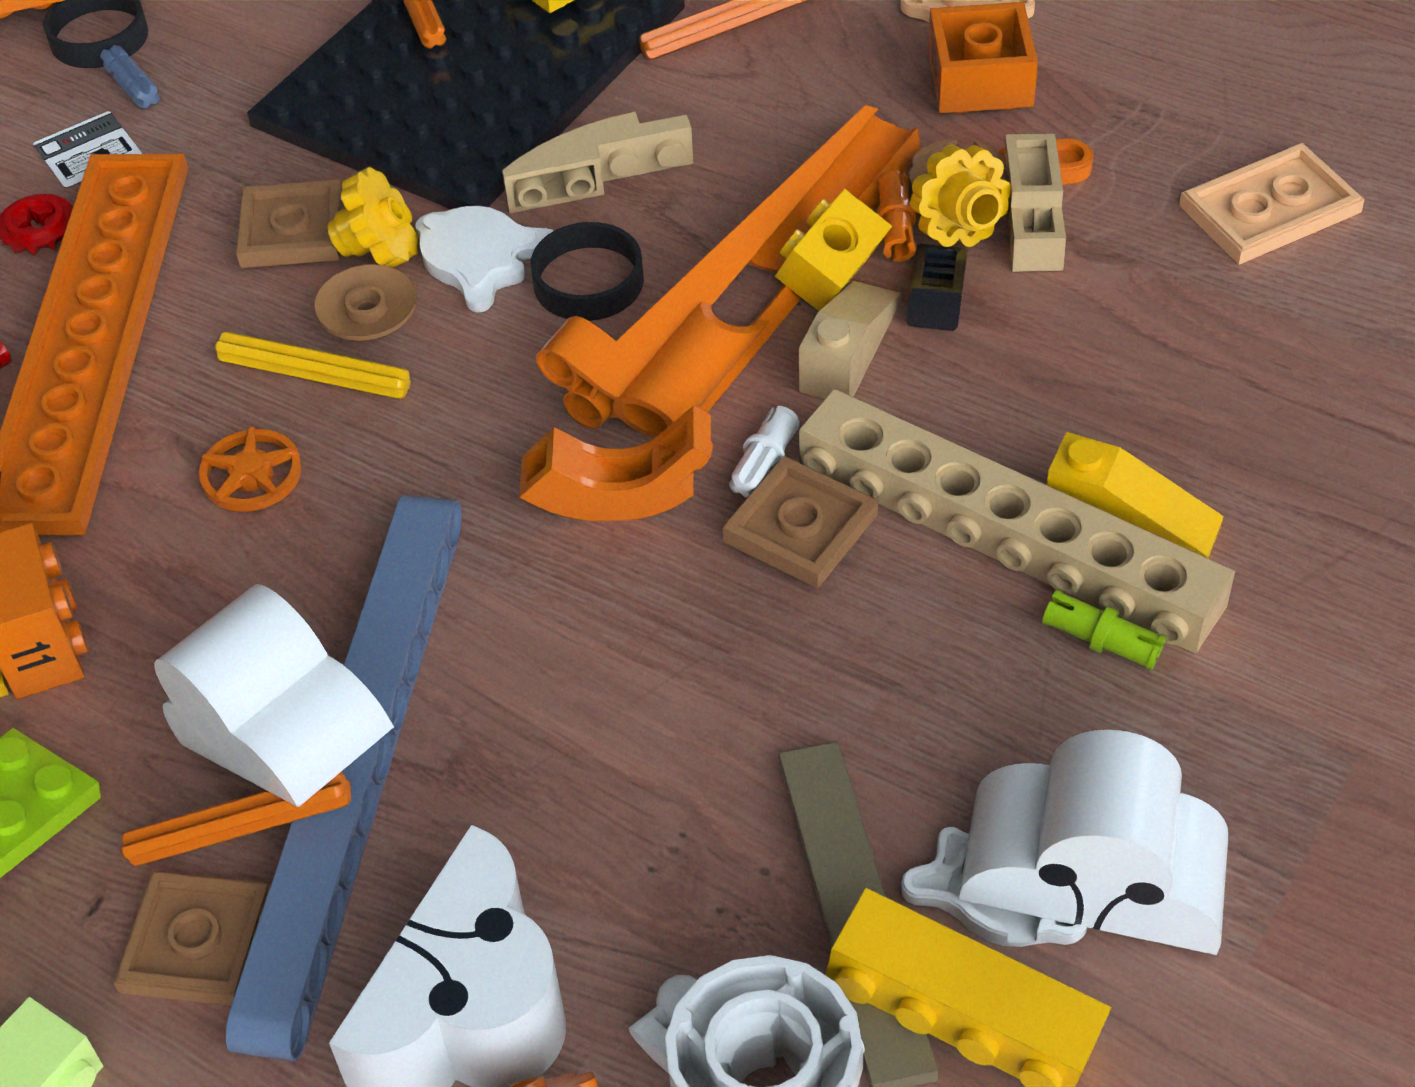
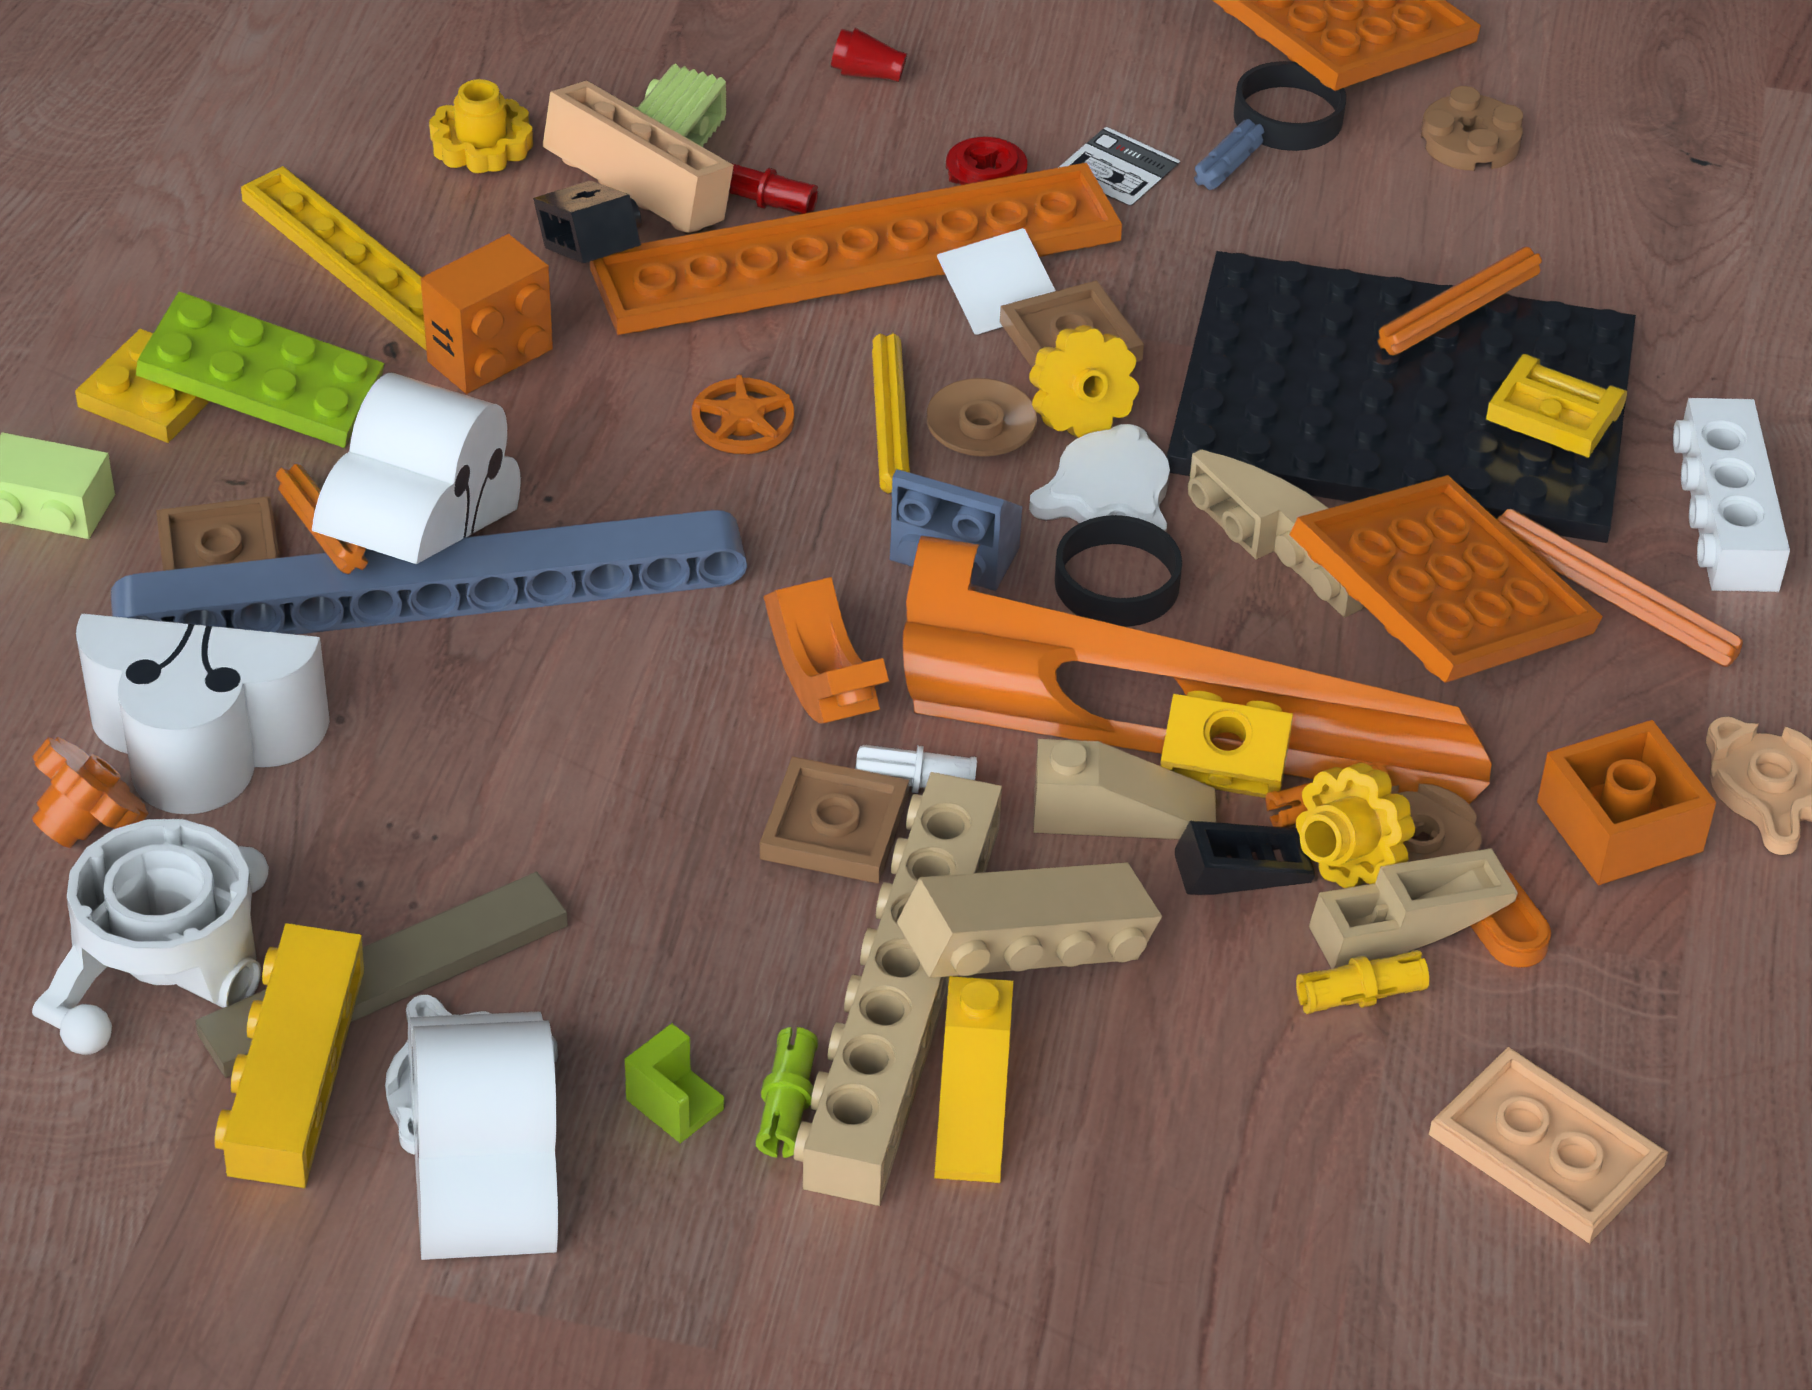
camera: 65 degrees right, 5 degrees down
none -> lime panel [624,1023,724,1144]
none -> sand blue slope [890,469,1022,591]
none -> tan brick [897,862,1162,978]
none -> white sticker [937,228,1056,335]
none -> orange plate [1289,475,1603,683]
none -> yellow pin [1296,950,1429,1014]

